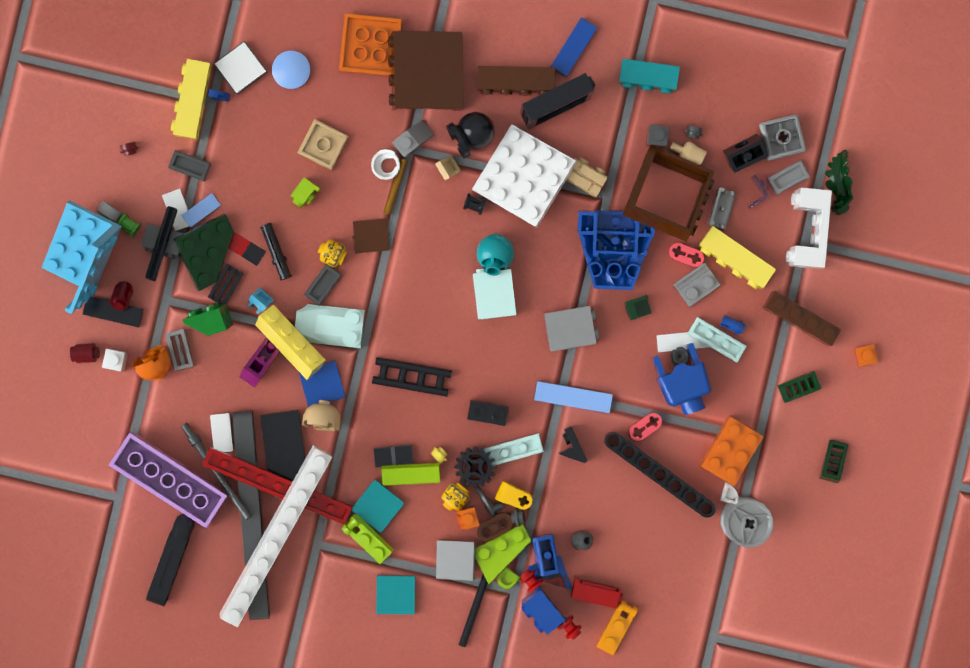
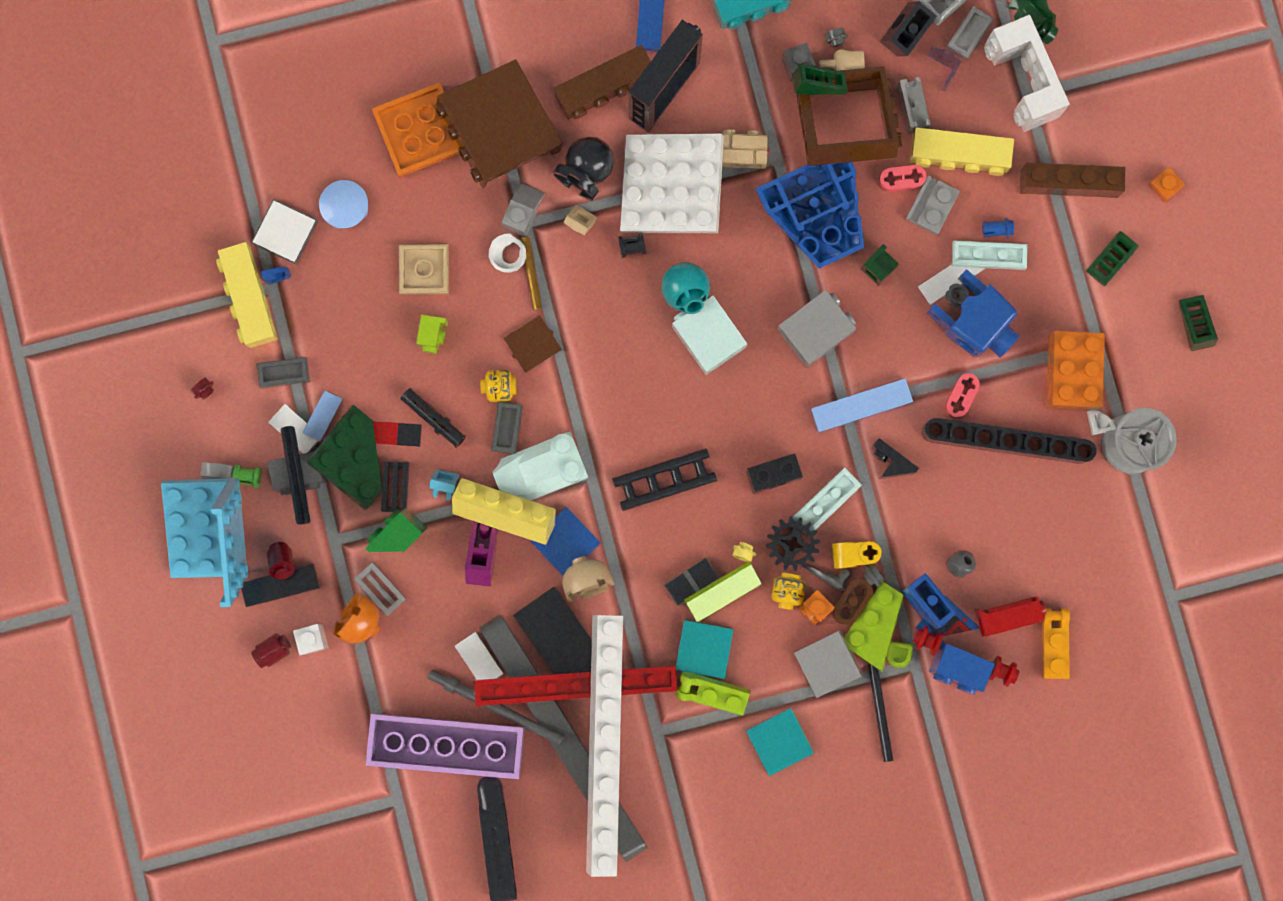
camera: 25 degrees left, 5 degrees down
none -> dark green slope [793,64,847,95]

